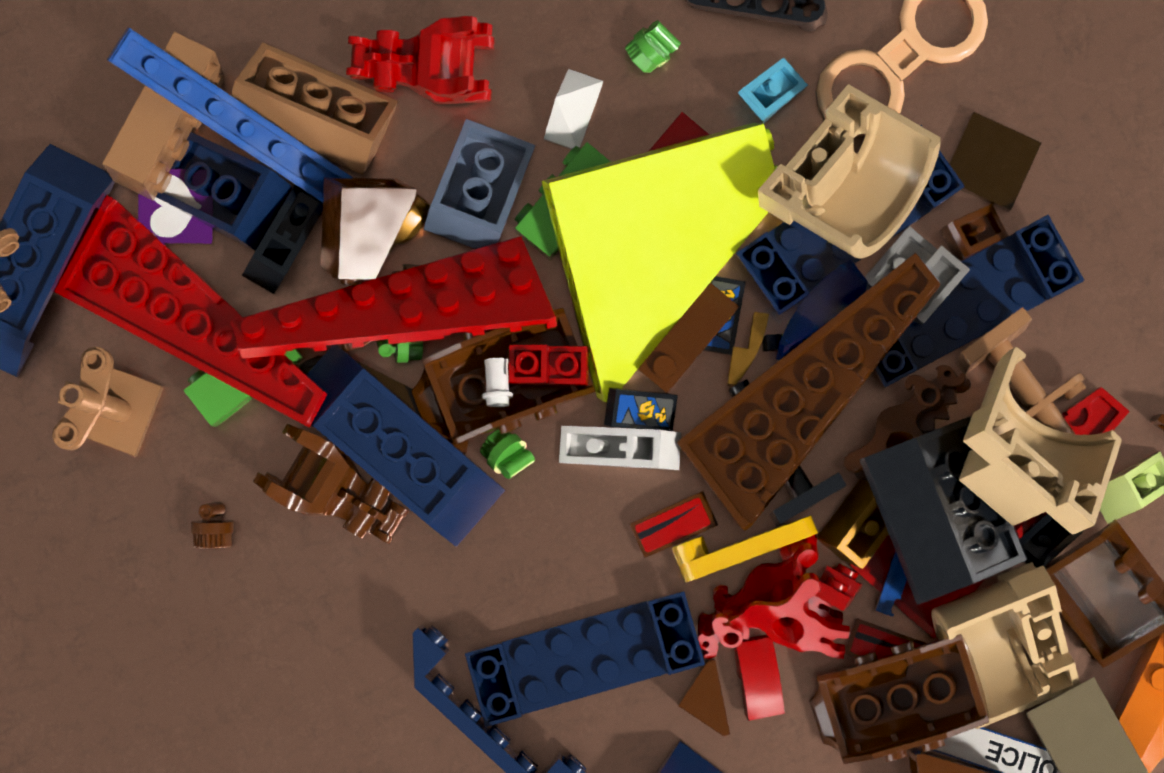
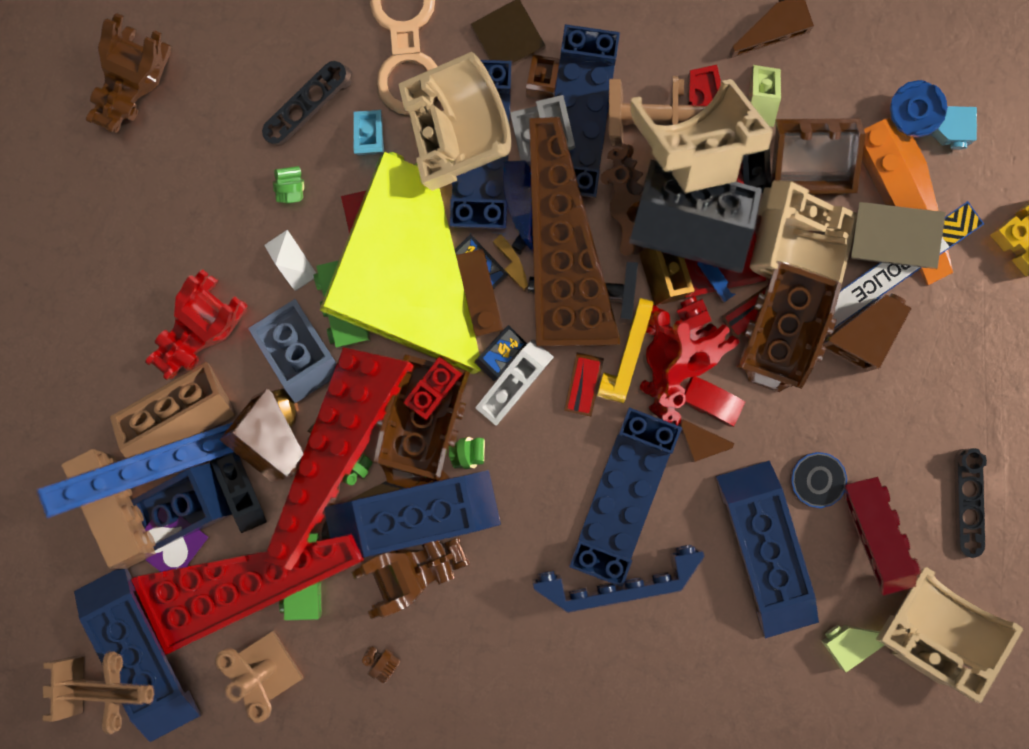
camera: 55 degrees left, 0 degrees up
white pin [482,358,513,407] -> none

